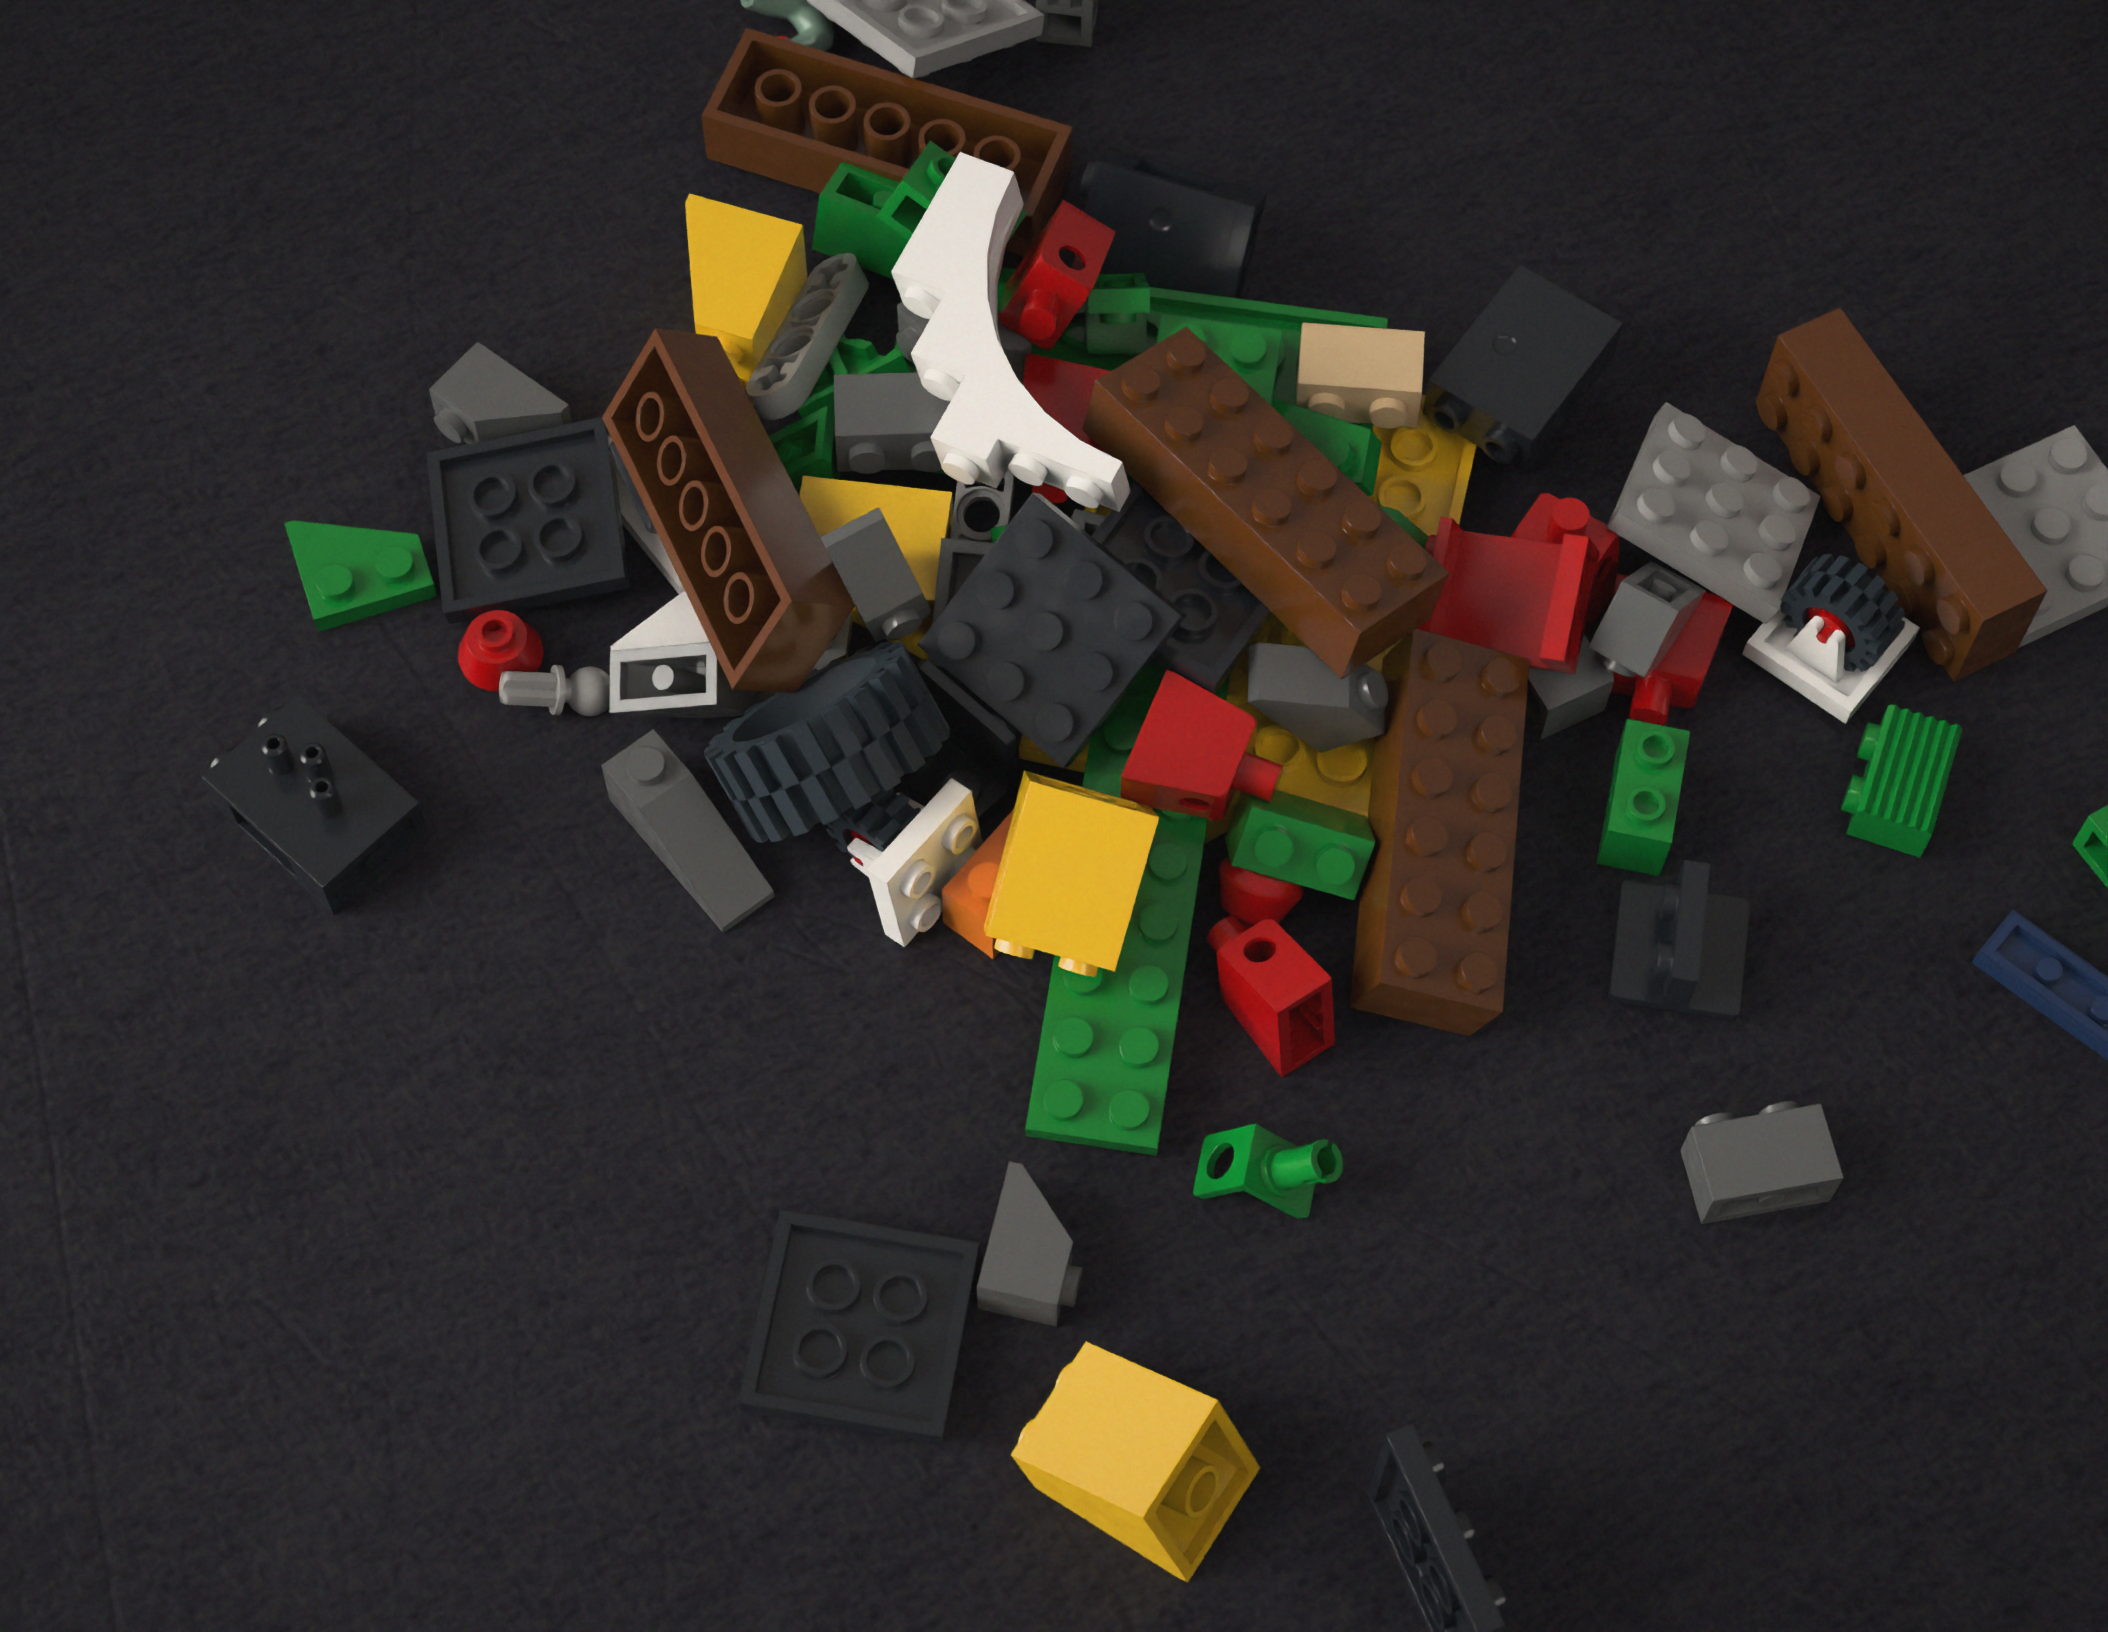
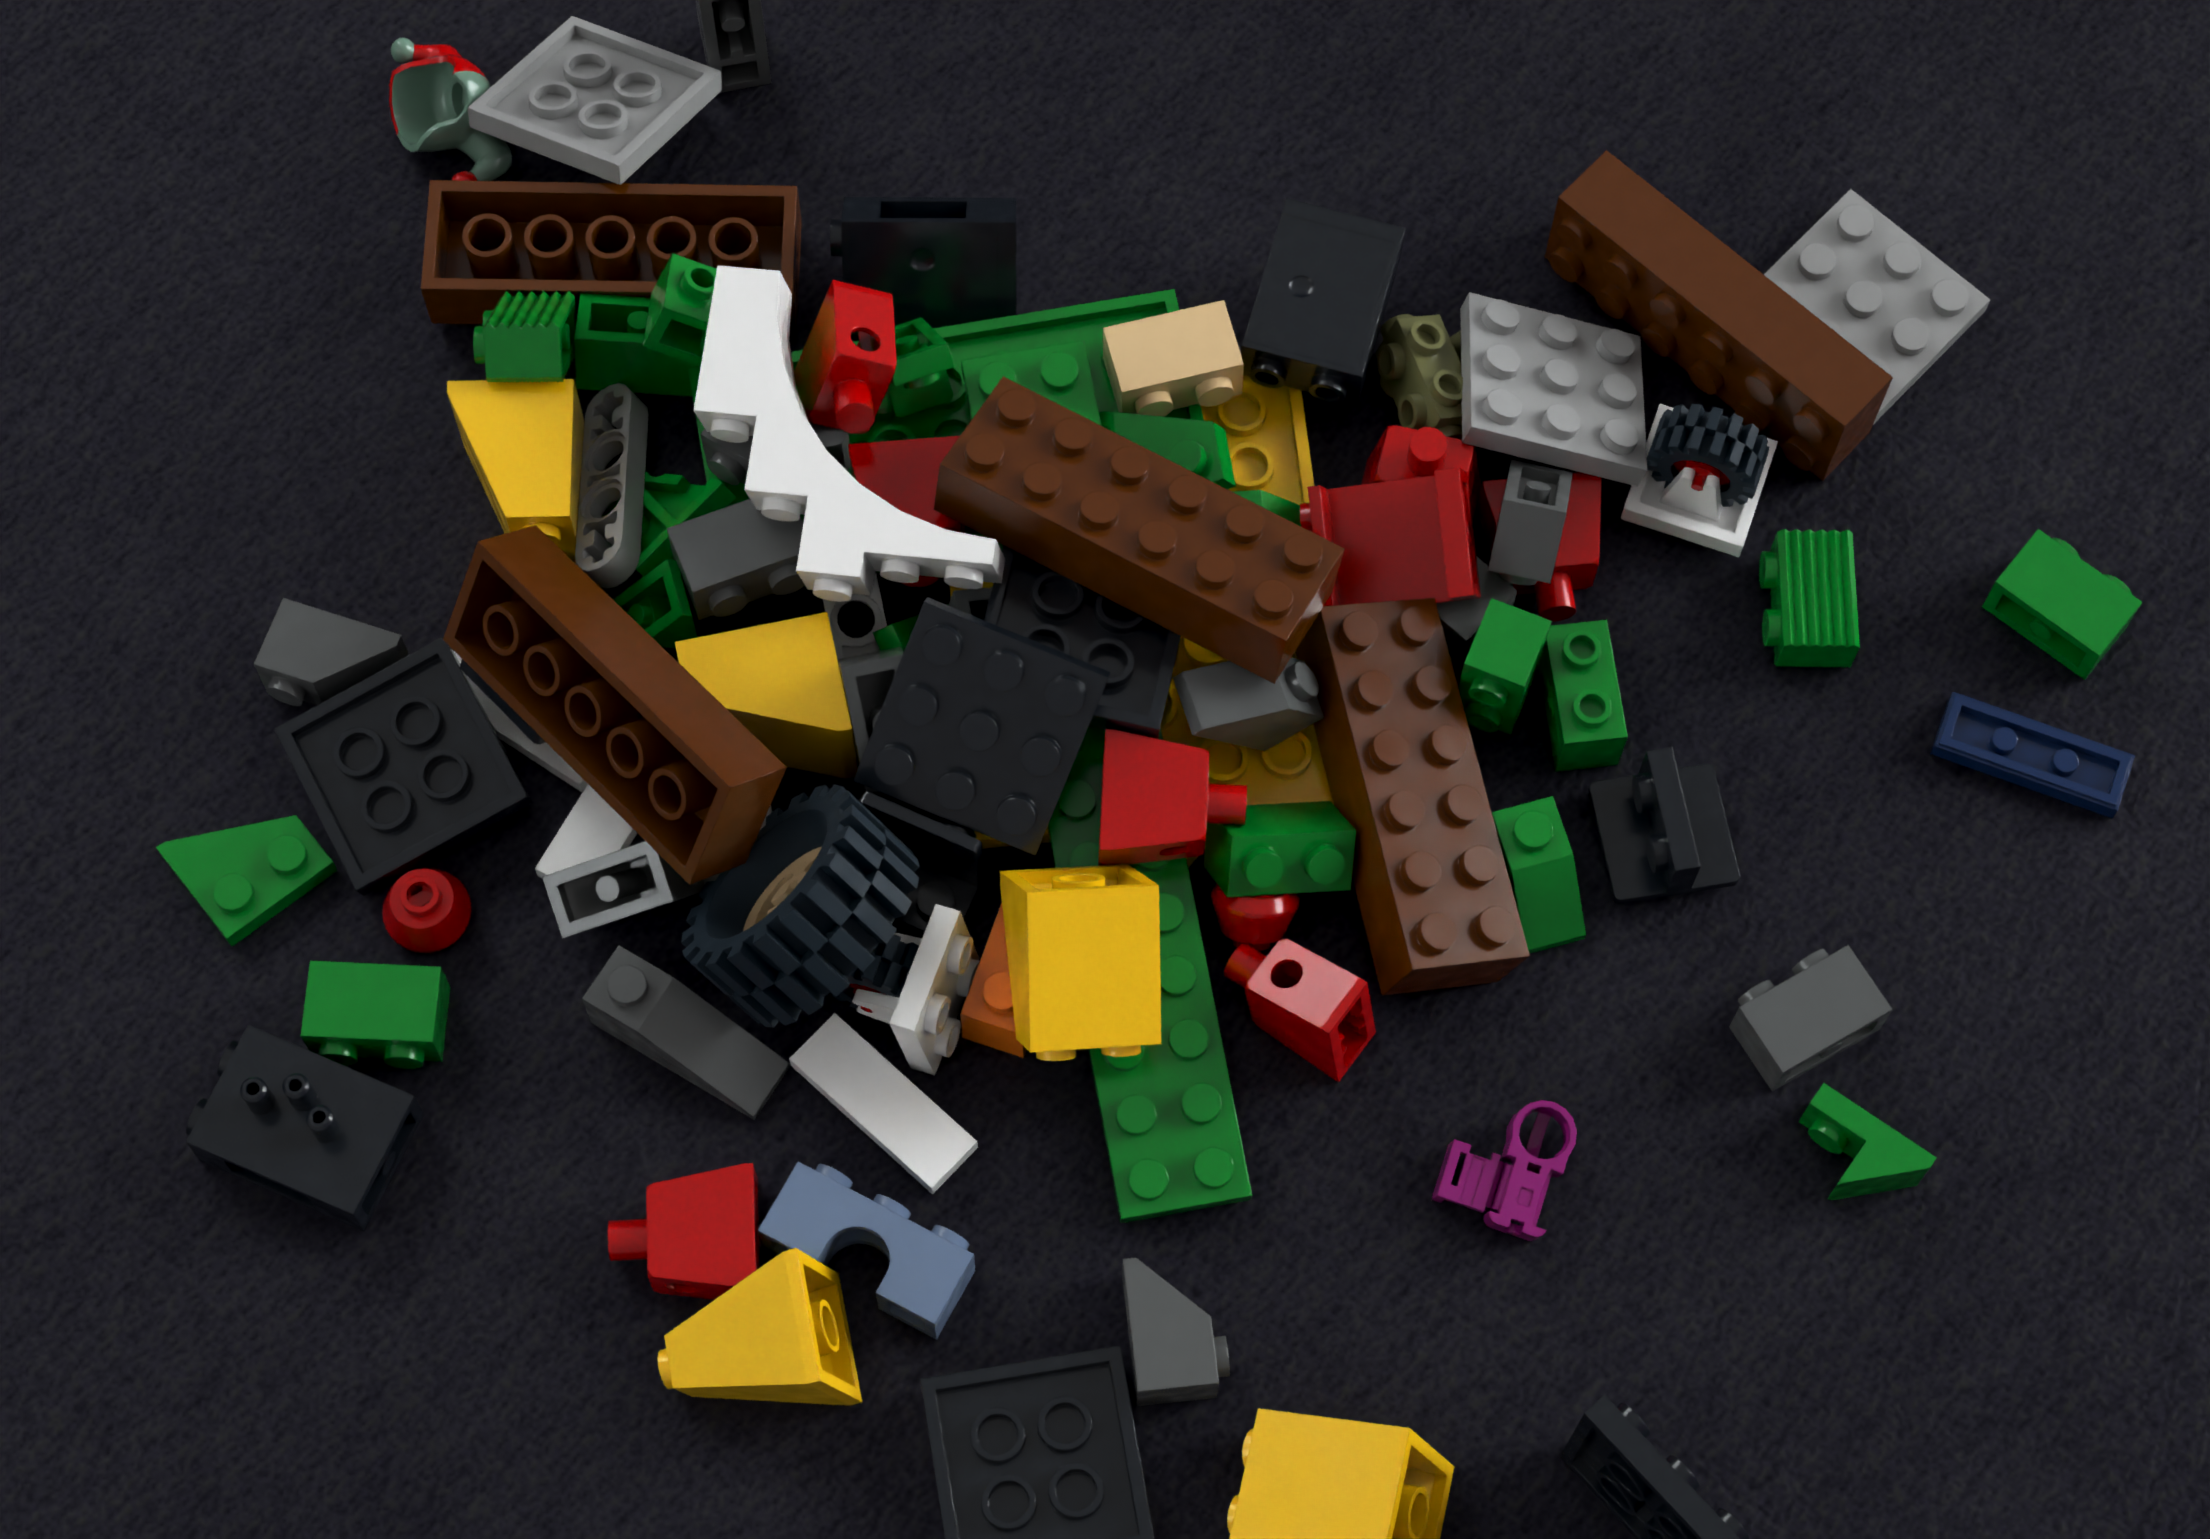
camera: 20 degrees left, 5 degrees up
light grey axle [499,665,610,716] -> none
dark grey slope [820,507,933,643] -> none
green bracket [1193,1124,1343,1219] -> none
none -> green brick [301,961,451,1069]
none -> green brick [473,290,576,382]
none -> red torso [608,1163,760,1300]
none -> yellow slope [657,1248,862,1406]
none -> sand blue arch [758,1161,975,1340]
none -> white tile [789,1013,978,1195]
none -> olive brick [1375,314,1463,440]
none -> magenta piece [1431,1100,1577,1241]
none -> green brick [1458,598,1551,735]
none -> green slope [1492,796,1586,954]
none -> green slope [1799,1083,1937,1200]

